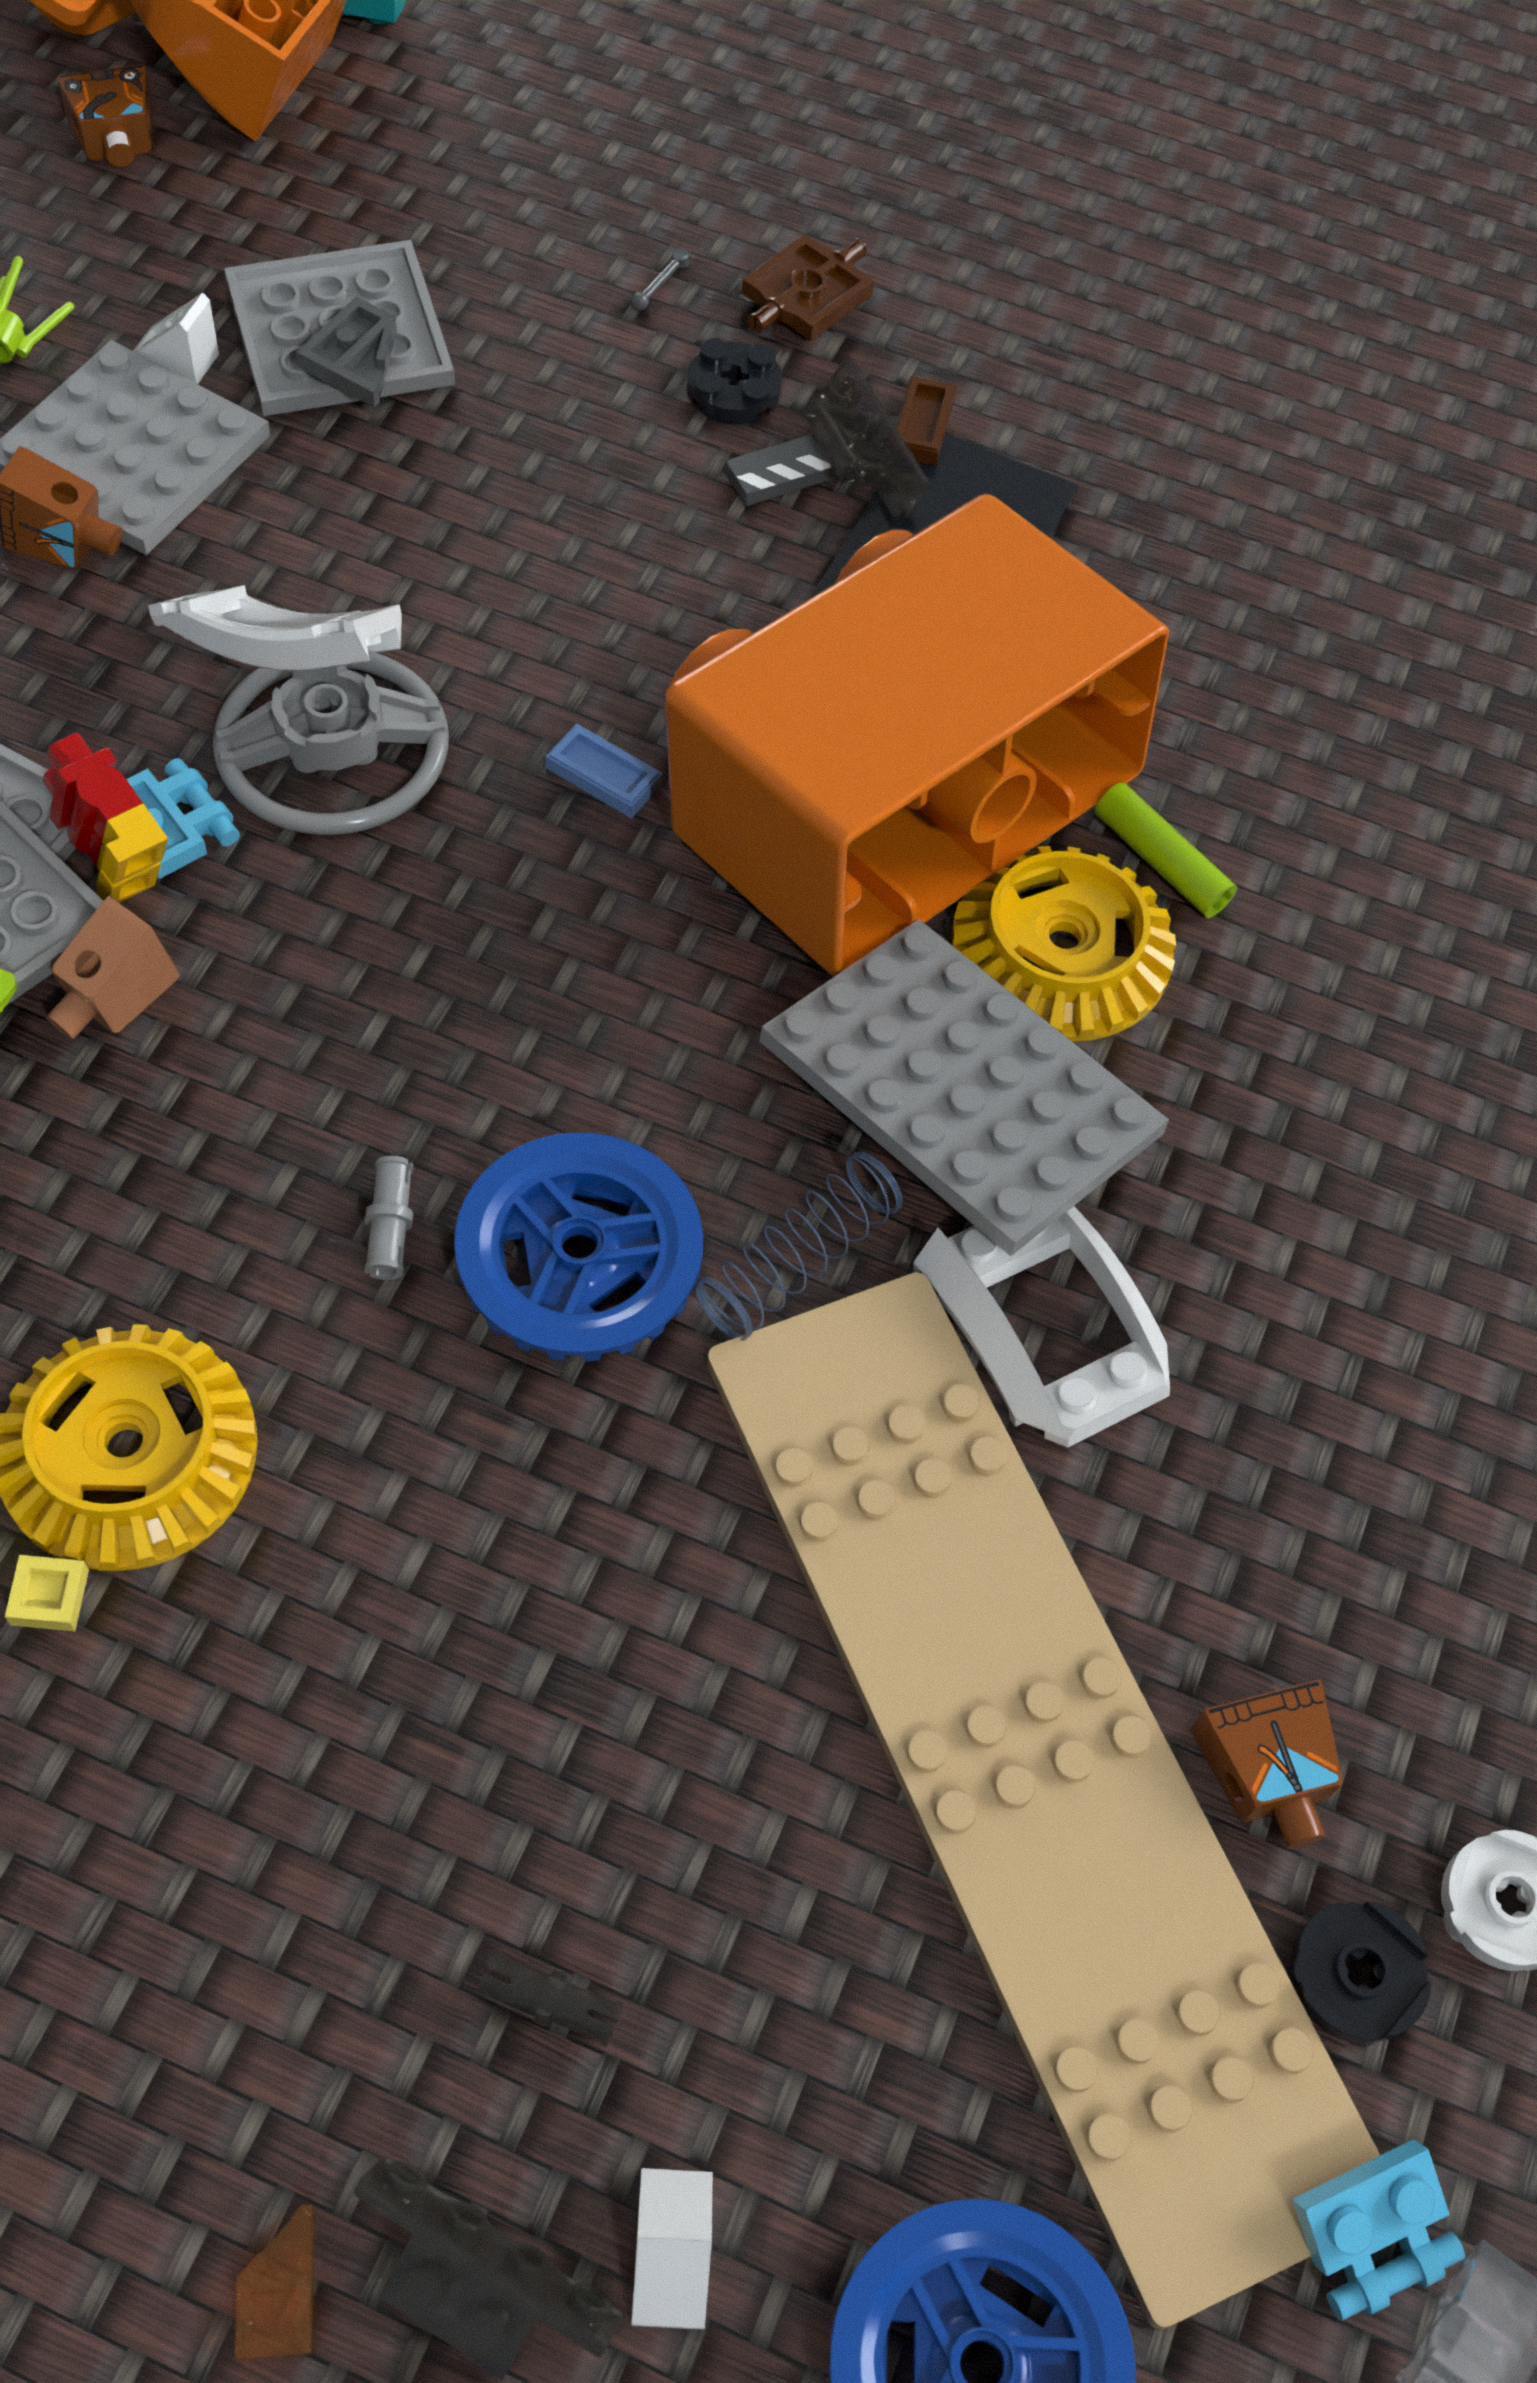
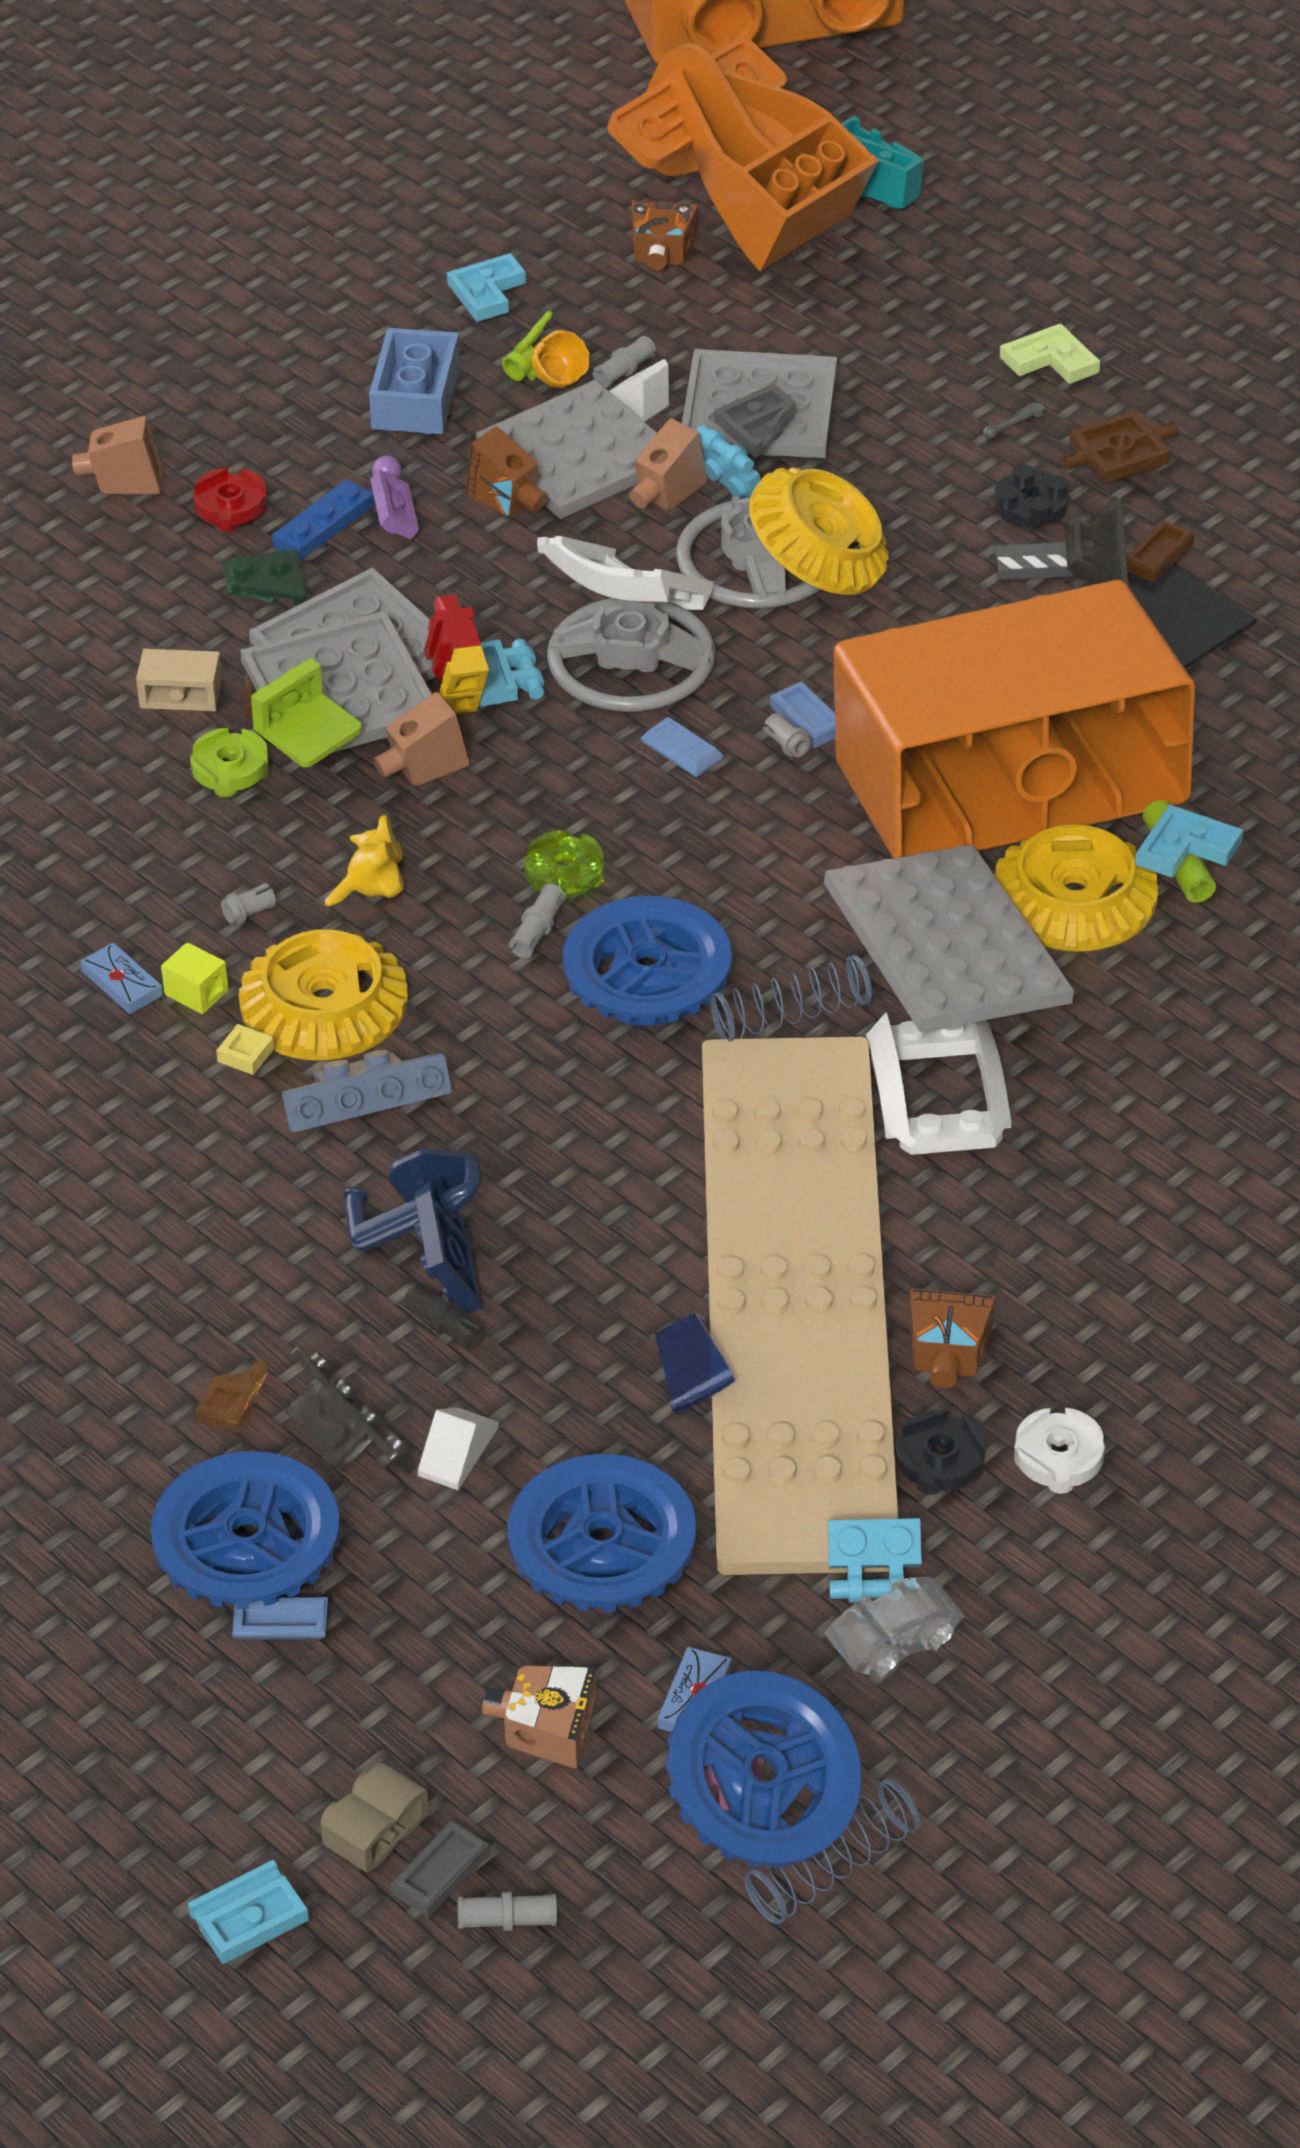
camera: 30 degrees right, 15 degrees down
none -> sand blue bracket [282,1050,452,1132]
none -> yellow animal [325,815,404,907]
none -> dark blue plate [343,1149,483,1314]
none -> clear neon green plate [524,830,604,899]
none -> light orange hair [531,330,590,388]
none -> light grey pin [593,336,656,388]
none -> nougat torso [629,418,707,510]
none -> medium blue tile [641,717,724,777]
none -> clear blue piece [655,1313,736,1412]
none -> light grey piece [676,494,825,609]
none -> medium azure plate [696,425,761,499]
none -> yellow gear [749,467,889,595]
none -> light grey pin [763,713,811,757]
none -> yellowish green plate [1000,323,1100,384]
none -> medium azure plate [1135,804,1243,878]

